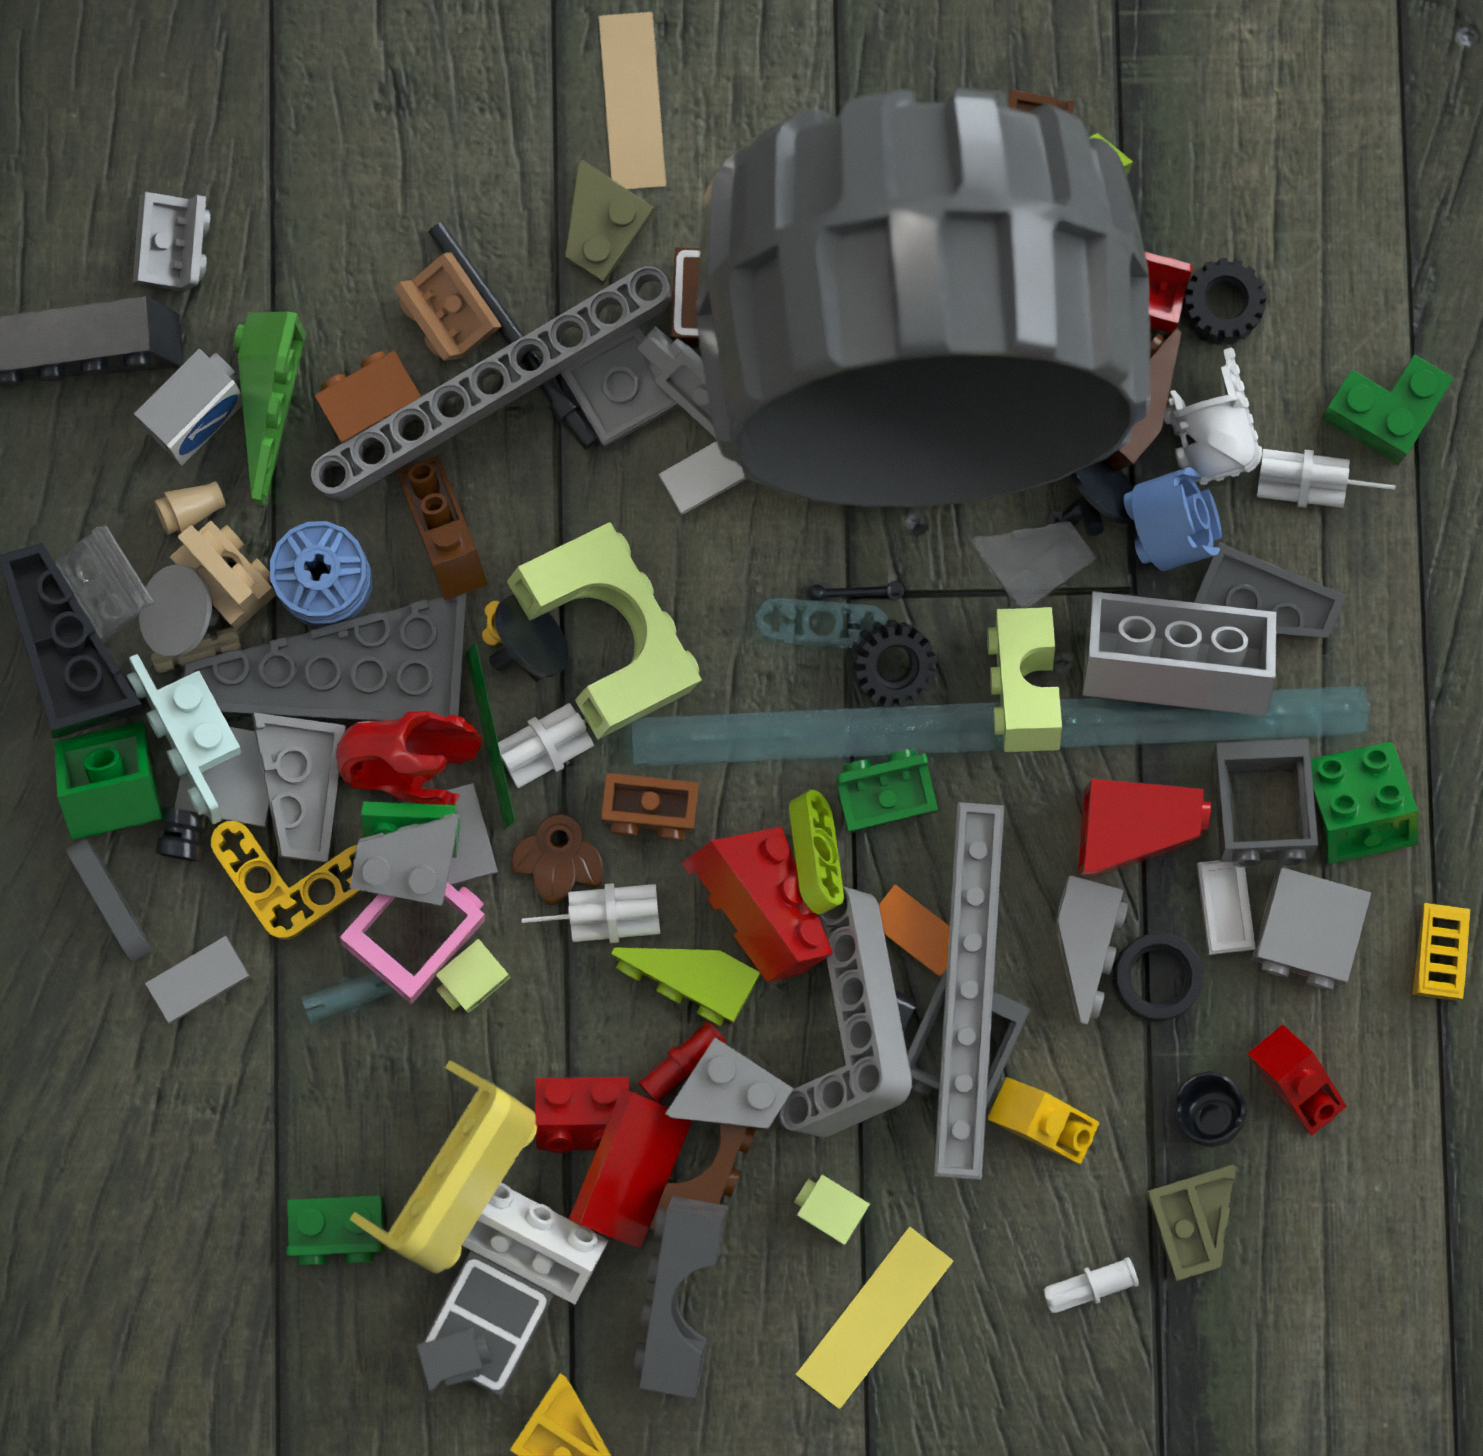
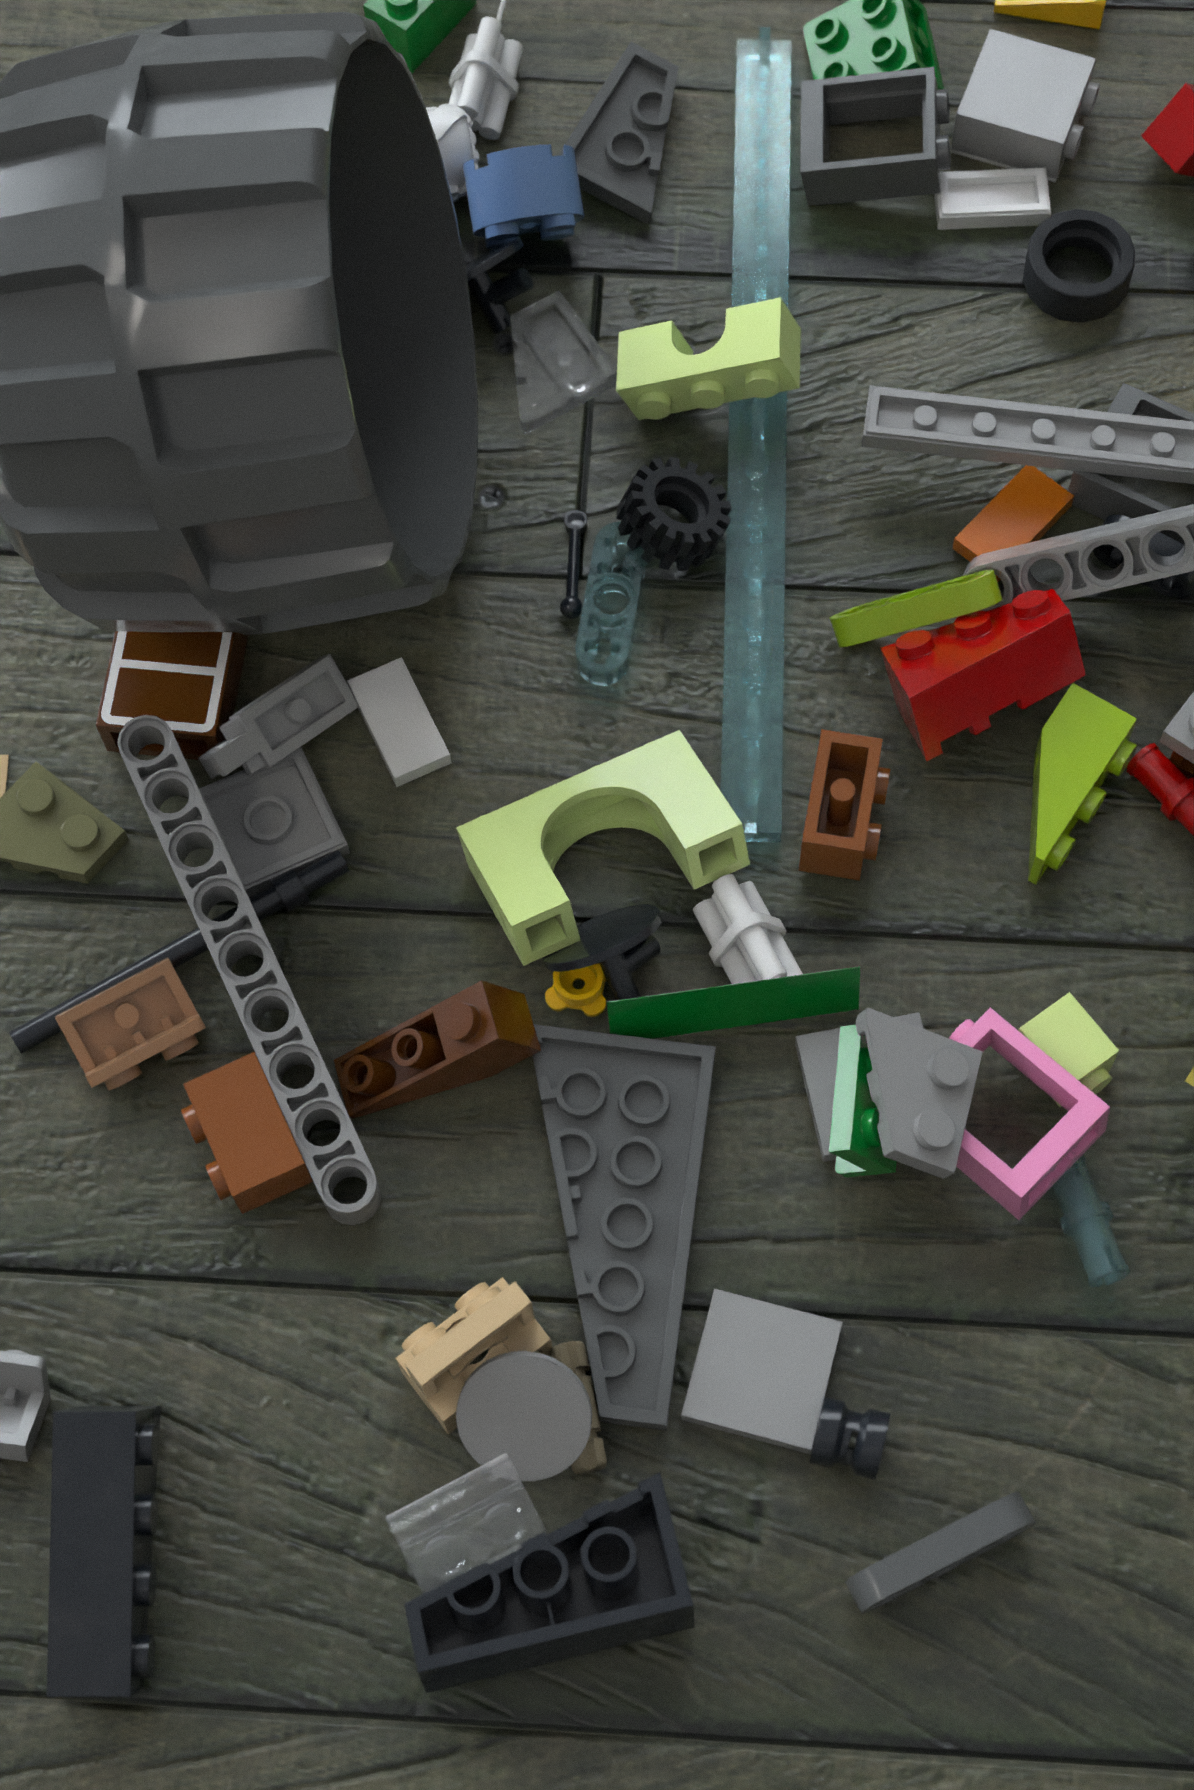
camera: 80 degrees left, 15 degrees down
green slope [54,721,162,840] -> none
light aqua bracket [126,654,241,824] -> none
light grey piece [134,348,243,466] -> none
light grey tile [145,936,250,1024] -> none
tan cone [154,481,226,535] -> none
yellow beam [211,821,363,940] -> none
bright green wedge [233,311,306,508] -> none
light grey wing [252,712,345,863] -> none
medium blue wheel [270,521,372,628] -> none
red hair [336,711,482,805] -> none
reddish brown plate [511,813,603,905] -> none
white piece [522,883,660,943] -> none
green bracket [835,749,938,833] -> none
light grey slope [1054,875,1128,1027] -> none
red slope [1077,779,1211,880] -> none
light grey brick [1082,591,1276,716] -> none

